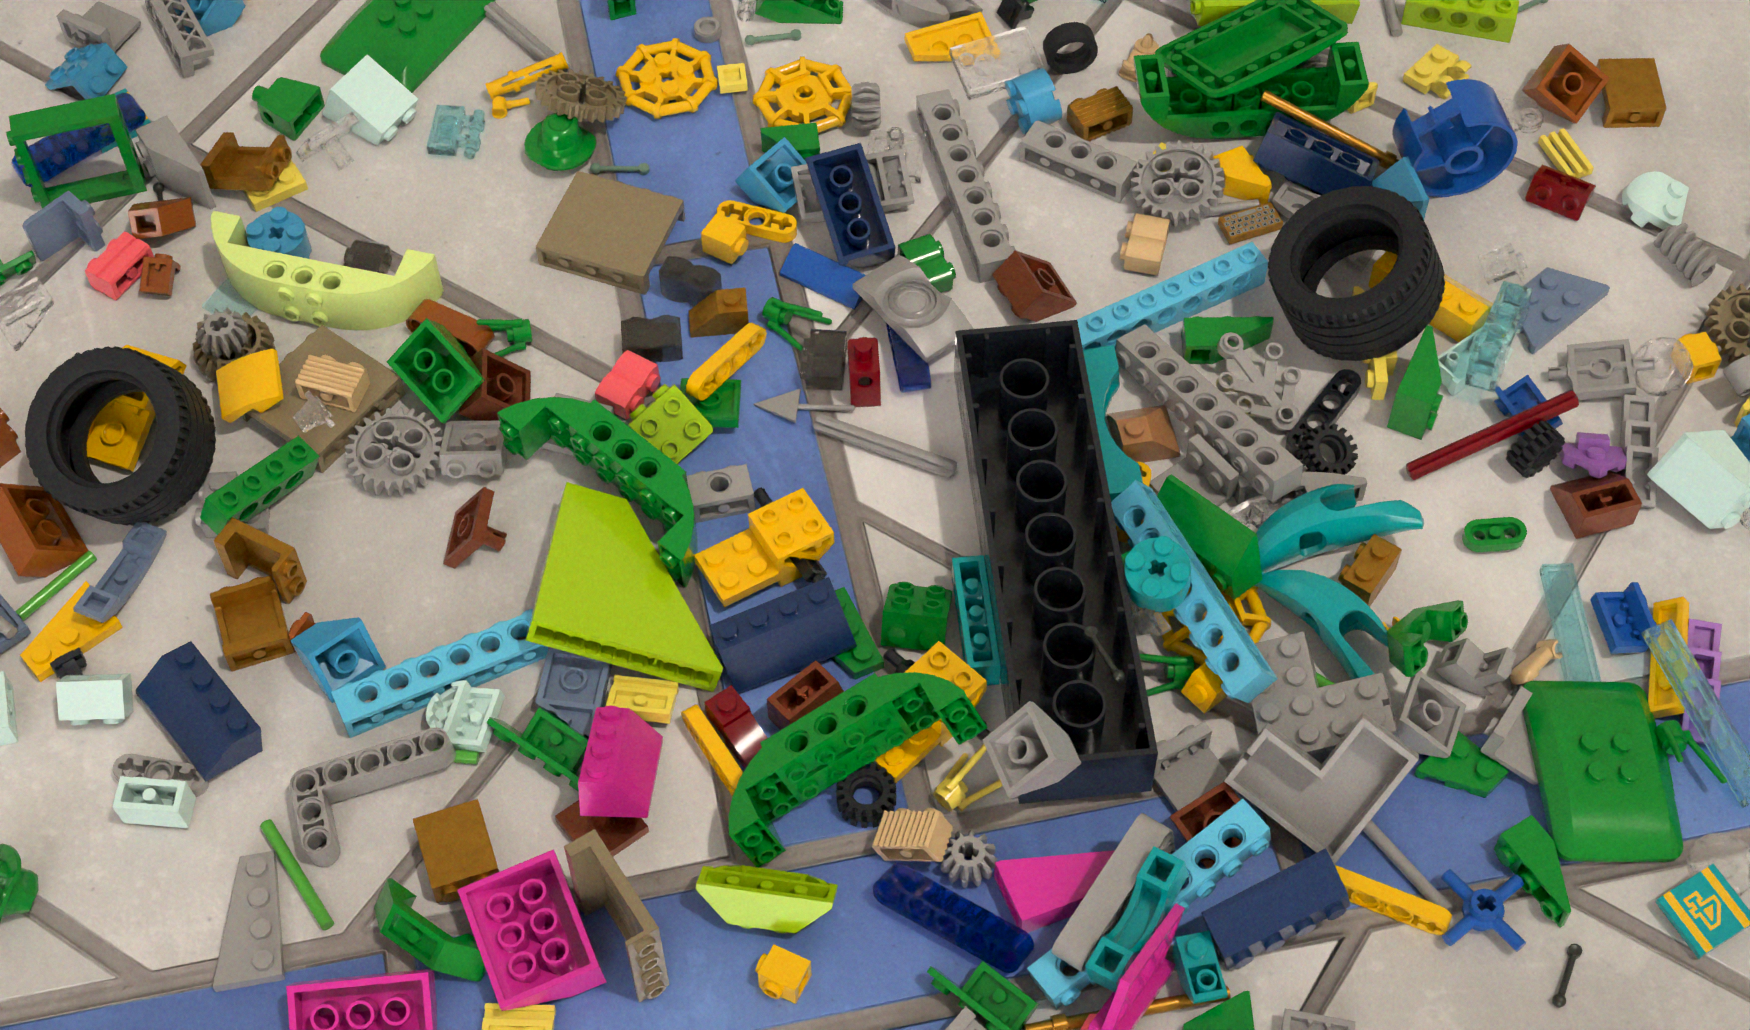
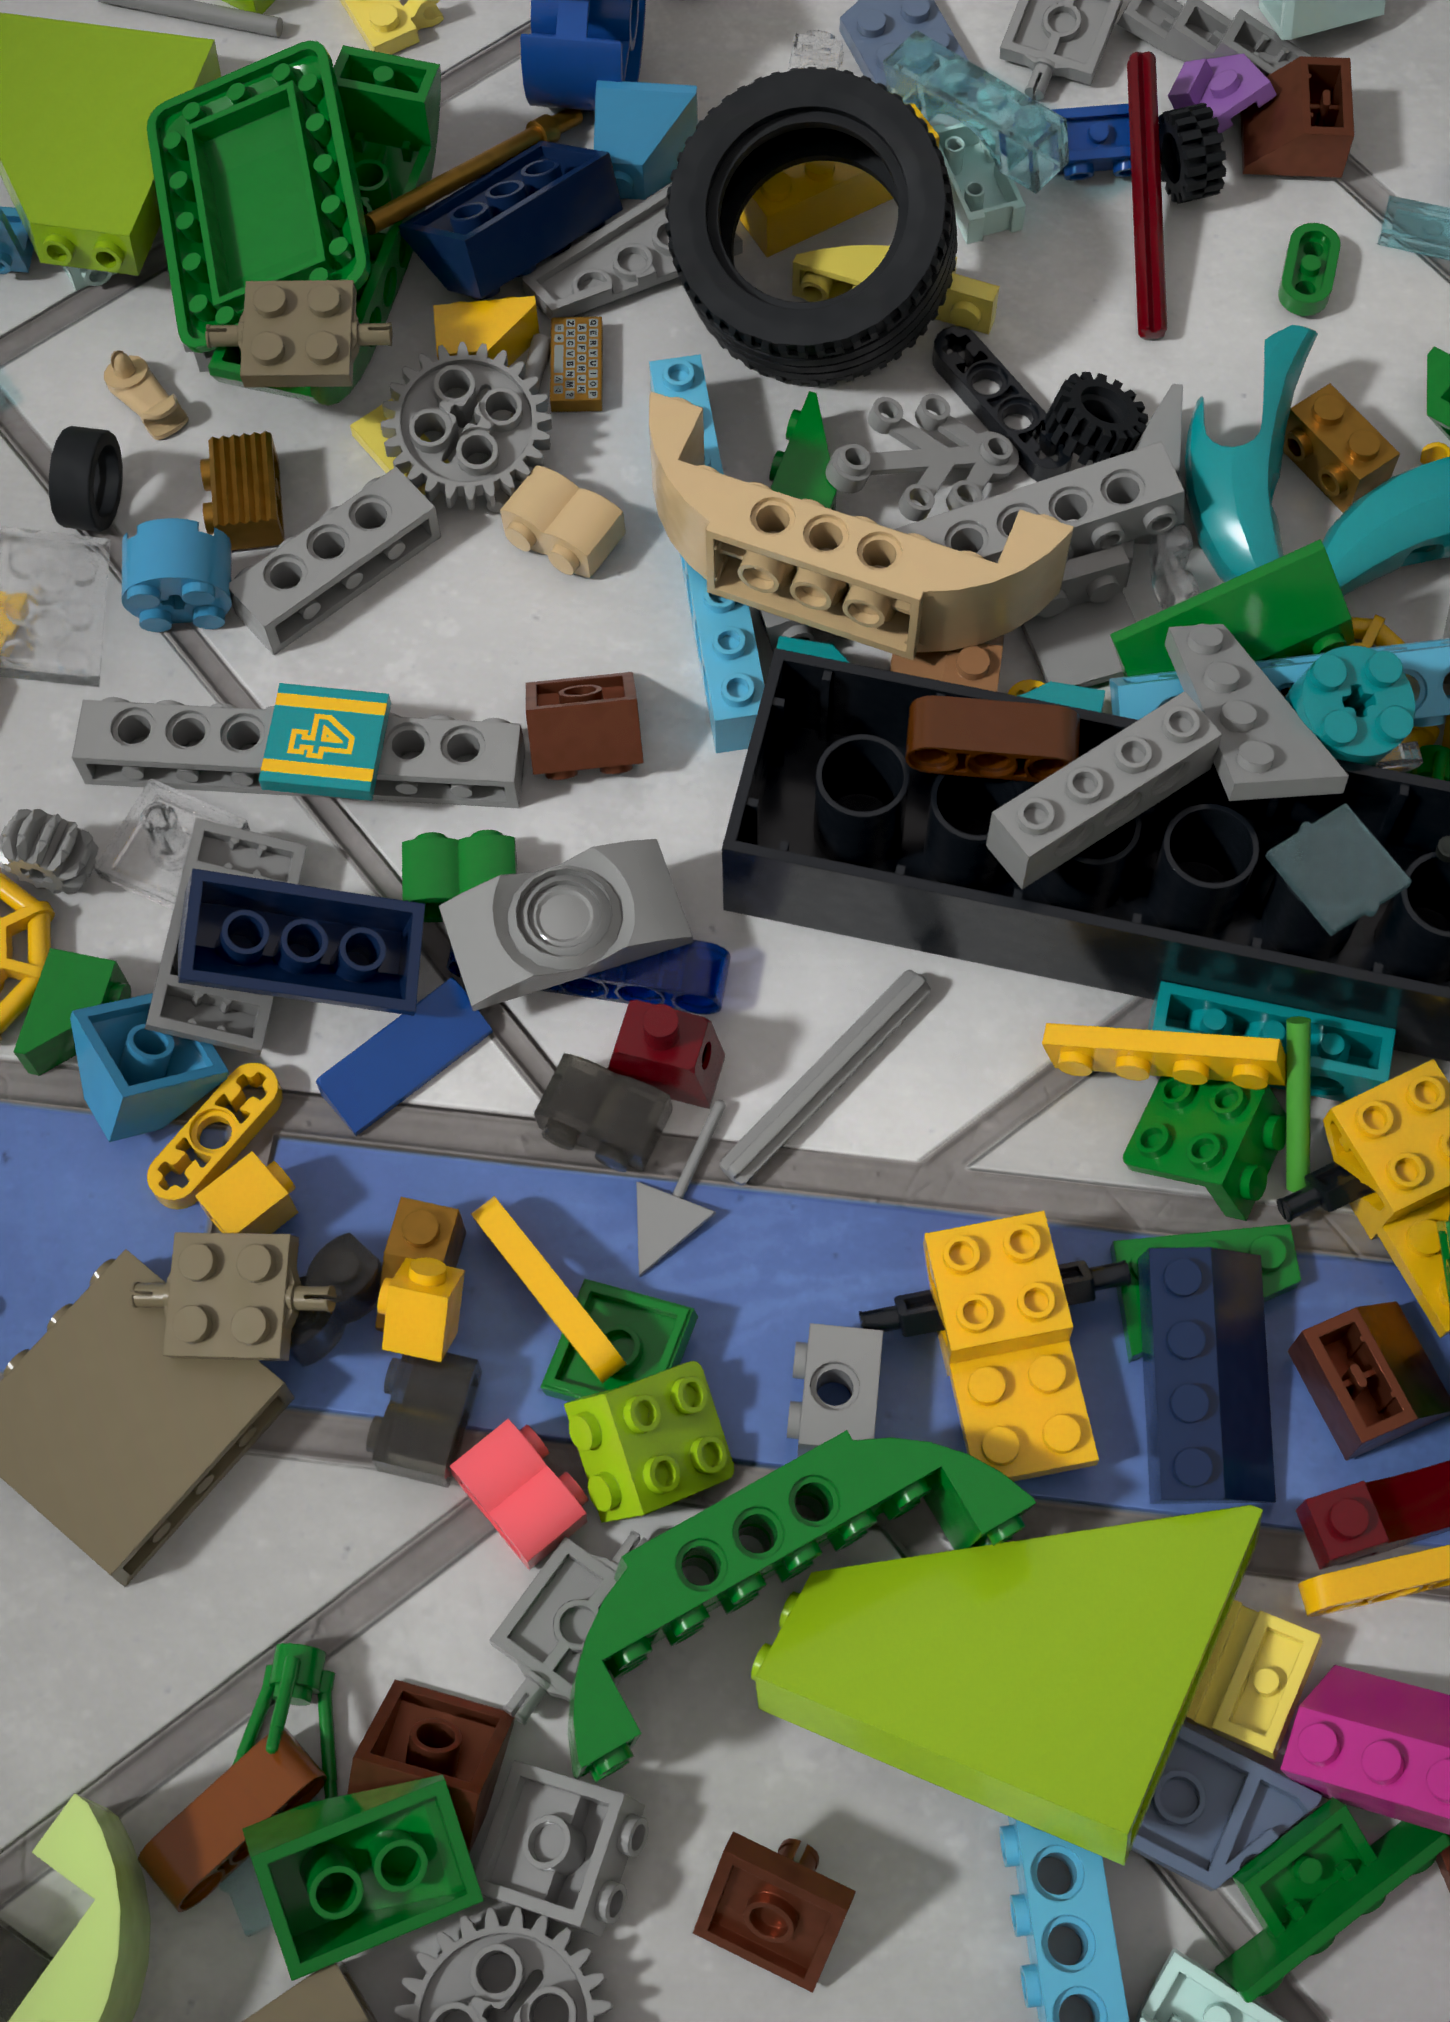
camera: 70 degrees left, 10 degrees up
green plant [762,297,832,351] -> none
green slope [1387,325,1443,440] -> none
none -> dark tan plate [129,1232,337,1361]
none -> dark tan plate [205,280,393,388]
none -> teal tile [258,683,391,801]
none -> yellow brick [377,1257,465,1362]
none -> tan slope [649,391,1074,660]
none -> reddish brown beam [905,695,1081,782]
none -> light grey brick [986,691,1222,889]
none -> yellow plate [1042,1023,1286,1090]
none -> light grey wing [1165,624,1349,801]
none -> clear light blue piece [1265,803,1412,936]
none -> bright green bar [1286,1016,1311,1192]

